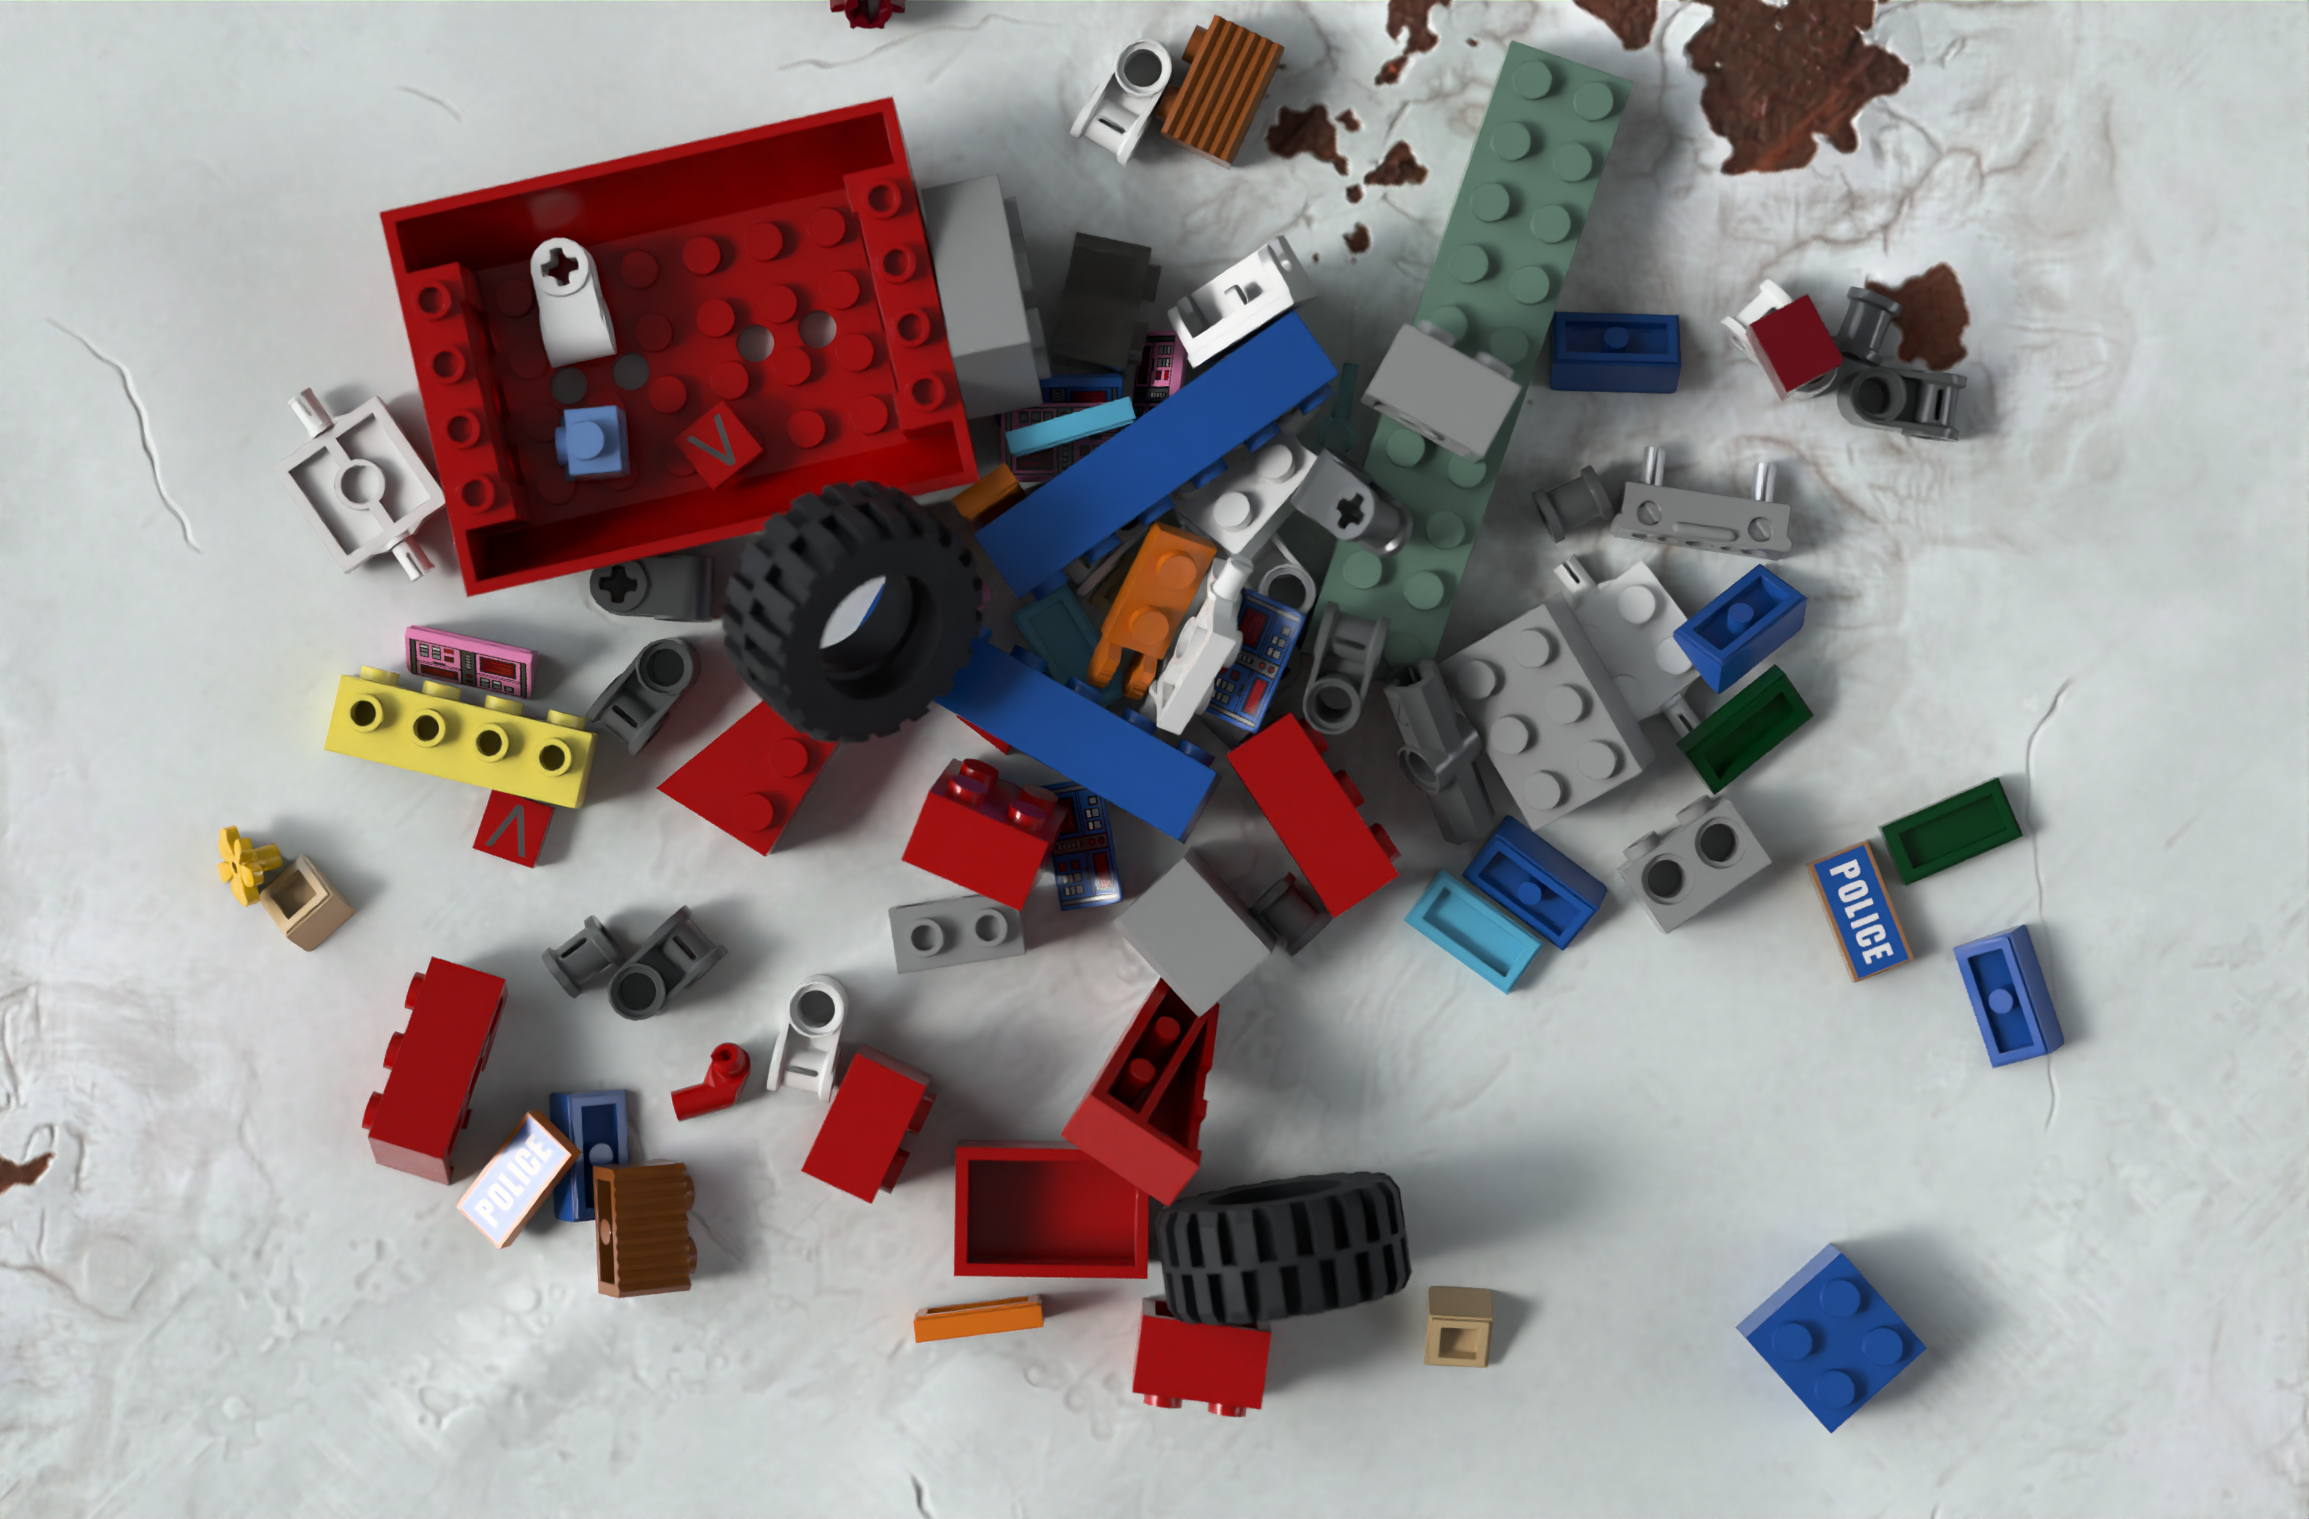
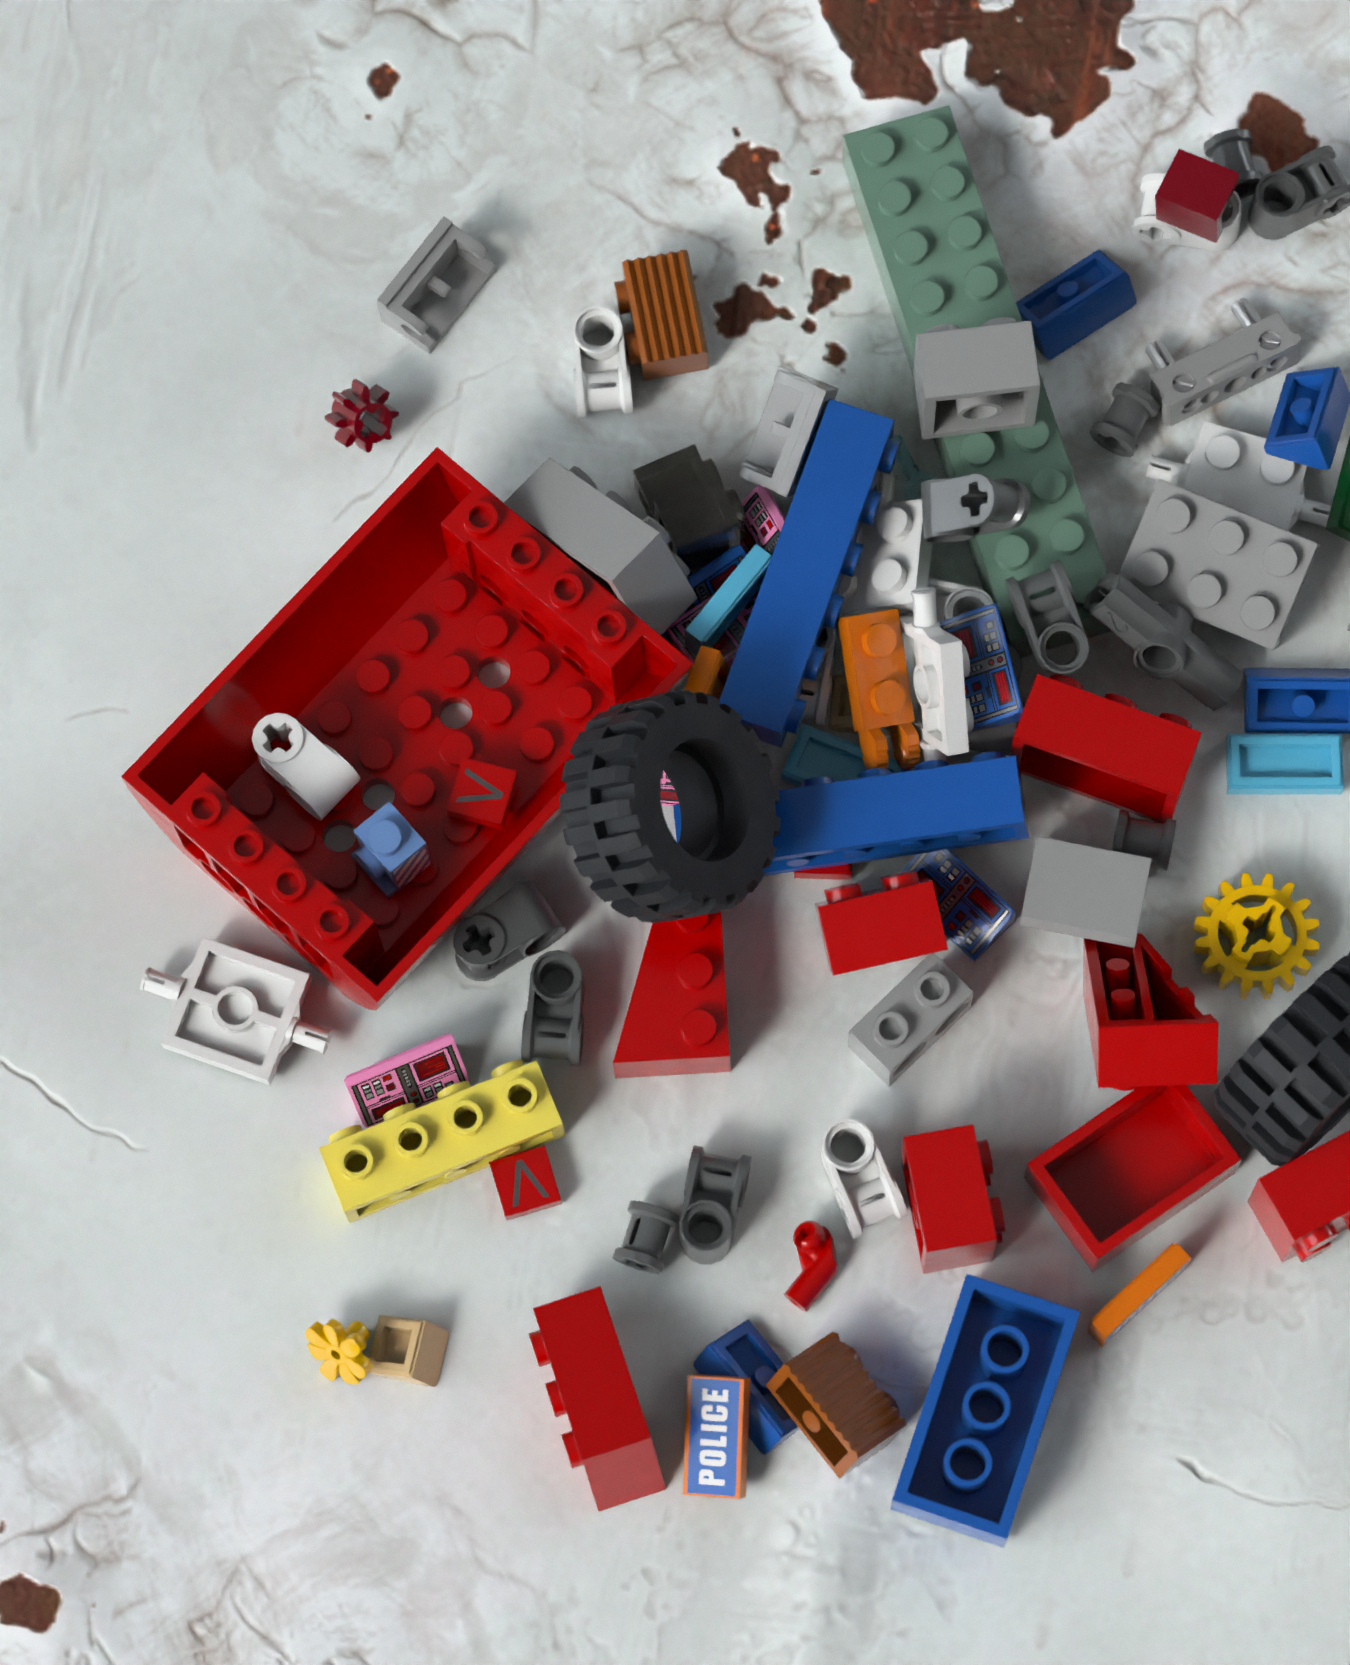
camera: 30 degrees left, 15 degrees down
none -> blue brick [890,1274,1080,1548]
none -> yellow gear [1193,873,1320,1000]

